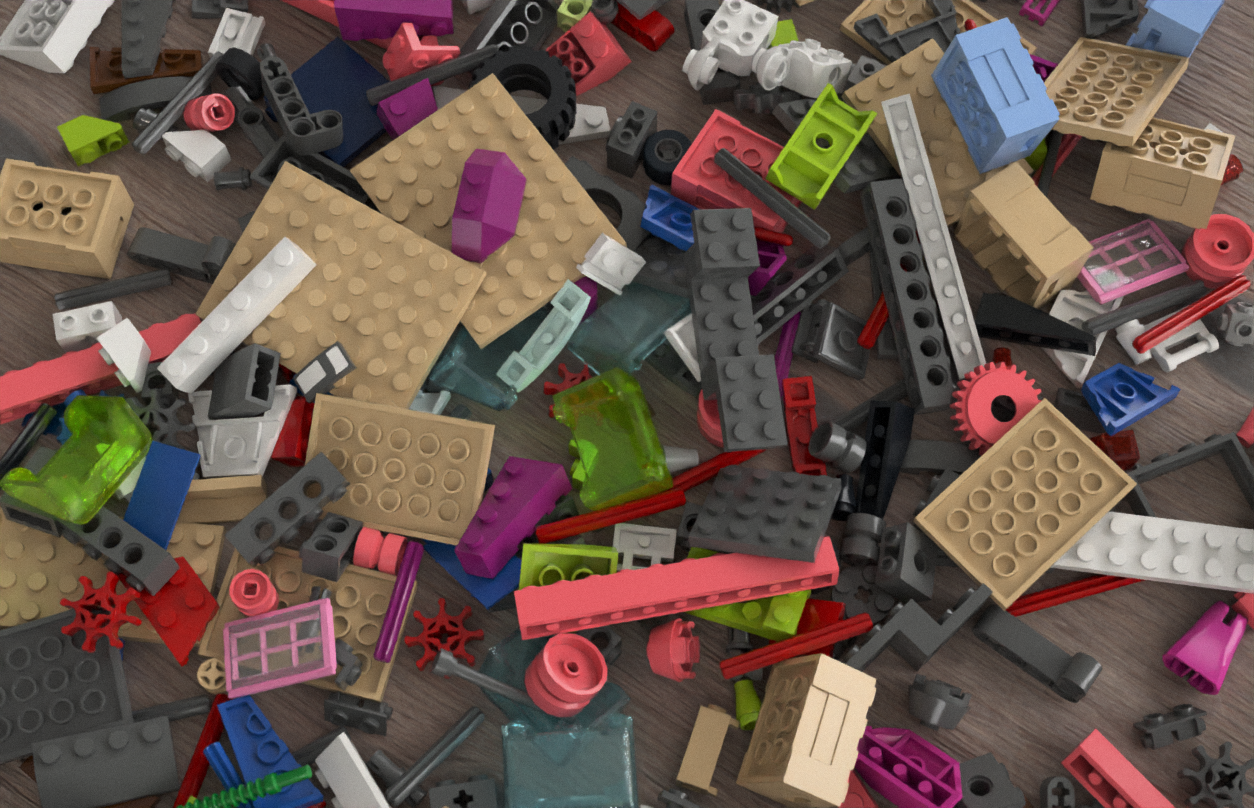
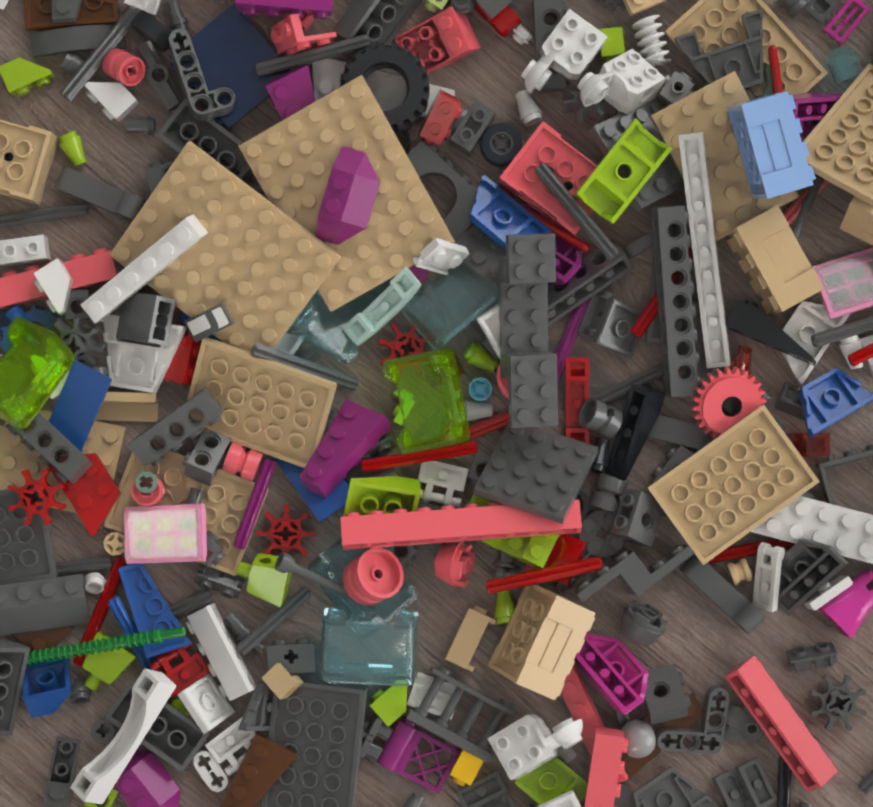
camera: 10 degrees right, 20 degrees up
none -> lime cone [58,131,87,167]
none -> white plate [83,572,106,594]
none -> sand green bush [135,472,158,493]
none -> lime torso [236,553,295,608]
none -> dark grey axle [251,343,359,391]
none -> red brick [419,89,463,146]
none -> lime cone [462,342,498,373]
none -> medium azure wheel [468,377,492,402]
none -> white plate [512,24,533,45]
none -> white cone [515,90,542,127]
none -> white piece [632,15,671,67]
none -> tan wheel [726,558,752,586]
none -> white plate [752,542,785,612]
none -> dark grey wedge [778,538,848,616]
none -> white plate [804,575,853,611]
none -> clear light blue brick [825,46,861,85]

